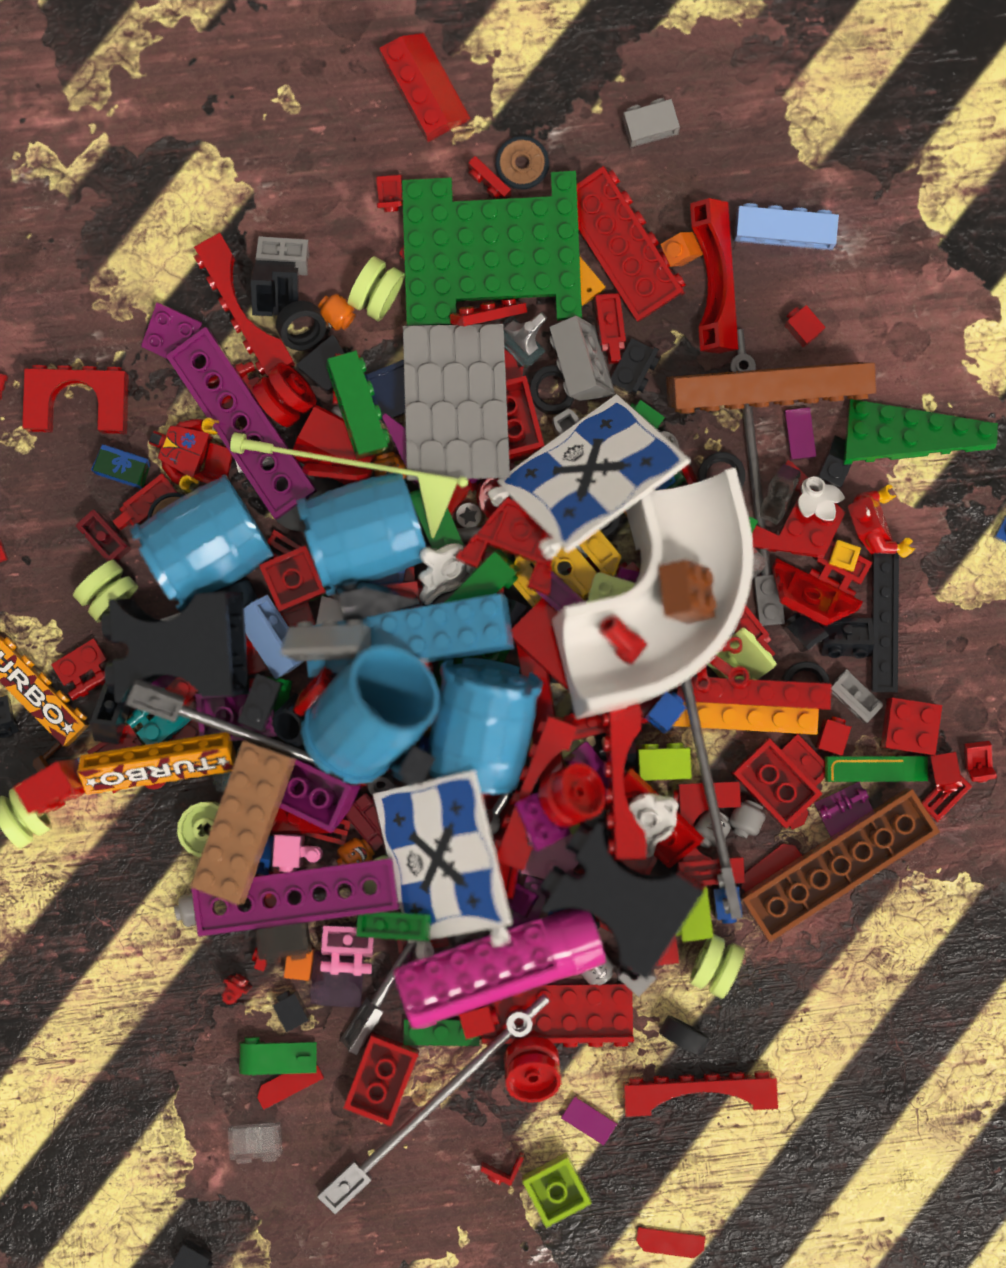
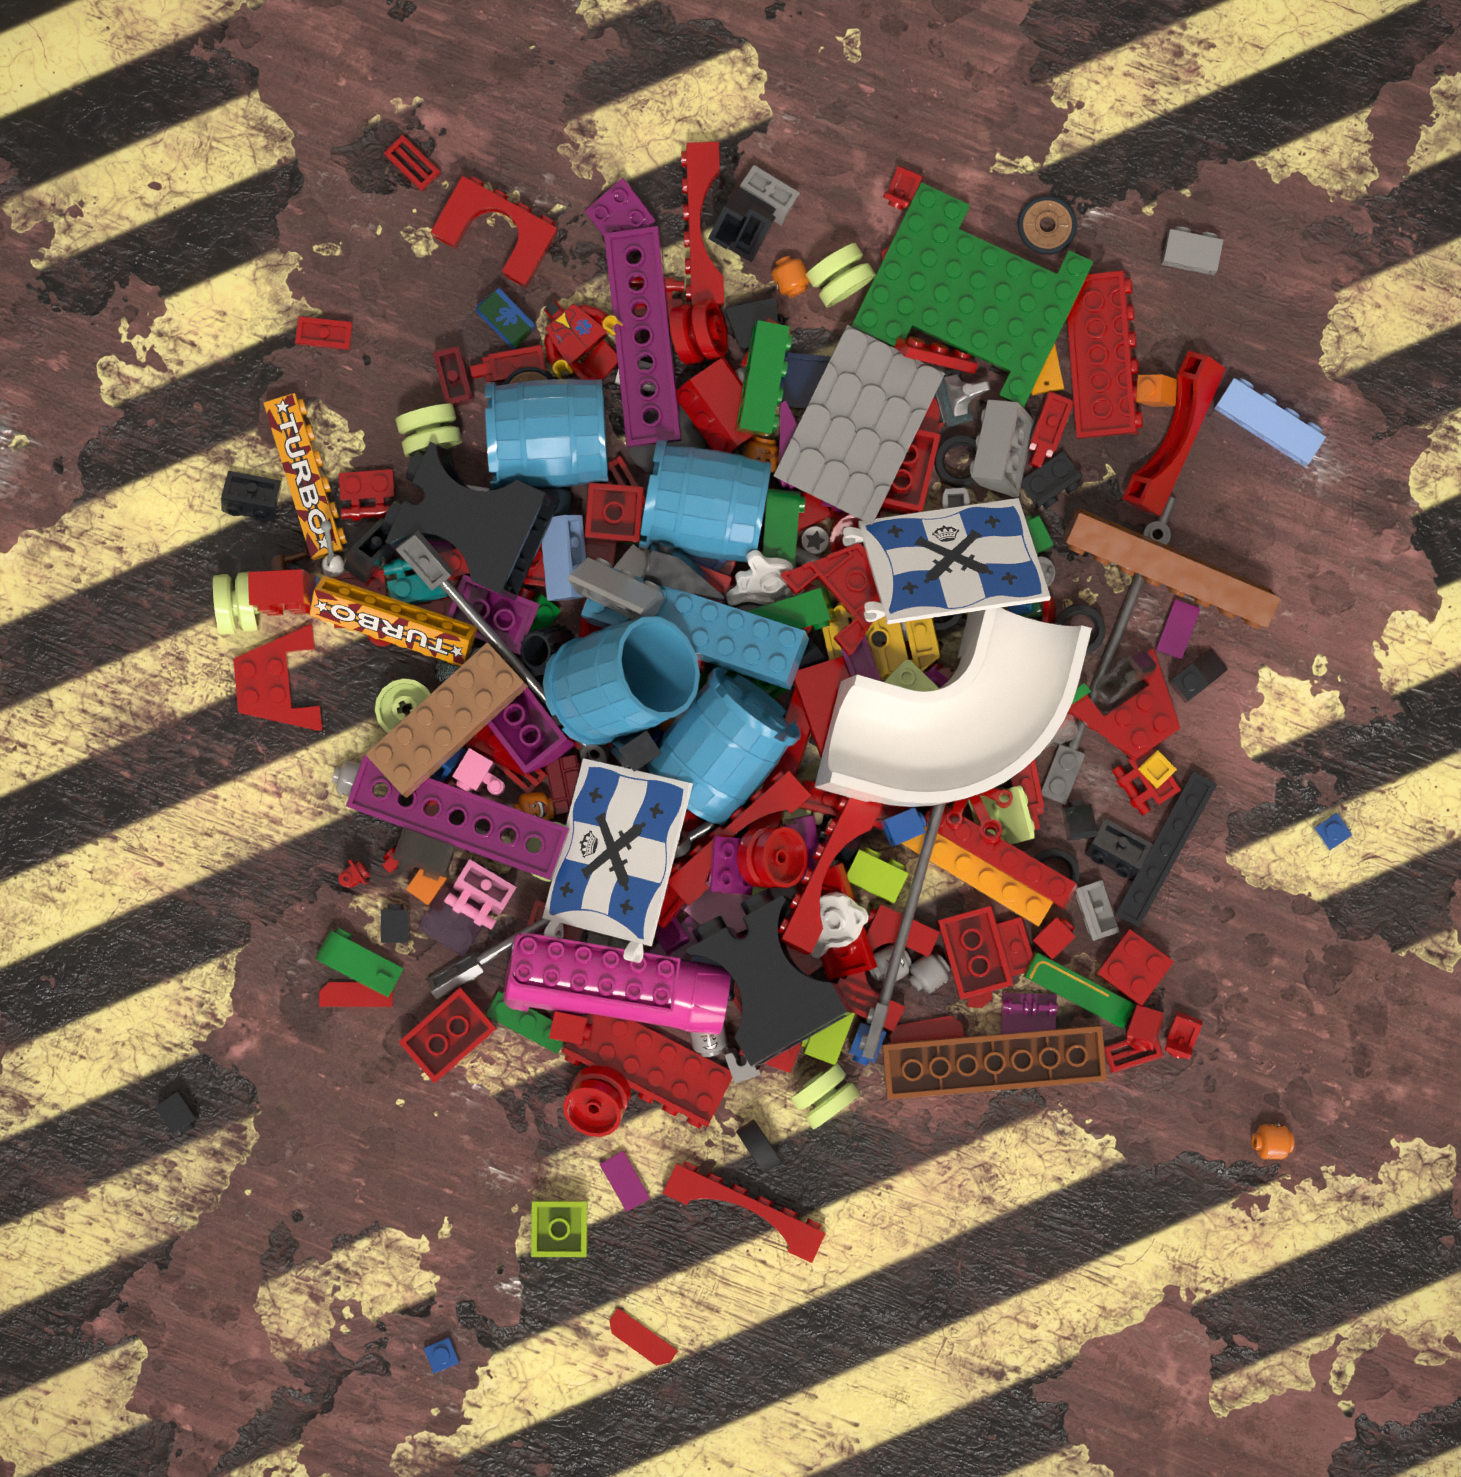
camera: 30 degrees right, 0 degrees up
clear brick [228,1122,283,1164] -> none
yellowish green piece [230,432,468,539] -> none
black brick [238,674,283,731] -> none
black tyre [276,300,326,351] -> none
red tile [294,667,333,716] -> none
red piece [302,463,372,480] -> none
flat silver bar [317,993,550,1214] -> none
green plate [356,912,431,941] -> none
red slope [379,33,471,143] -> none
red plate [468,156,511,199] -> none
red bracket [480,1152,524,1186] -> none
red piece [599,615,648,666] -> none
dark orange brick [658,559,717,624] -> none
red wing [772,558,863,626] -> none
red brick [784,305,826,348] -> none
white plate [798,476,845,521] -> none
green wing [844,399,998,465] -> none
red torso [848,485,915,558] -> none
none -> red wing [233,625,323,731]
none -> hinge [321,521,345,577]

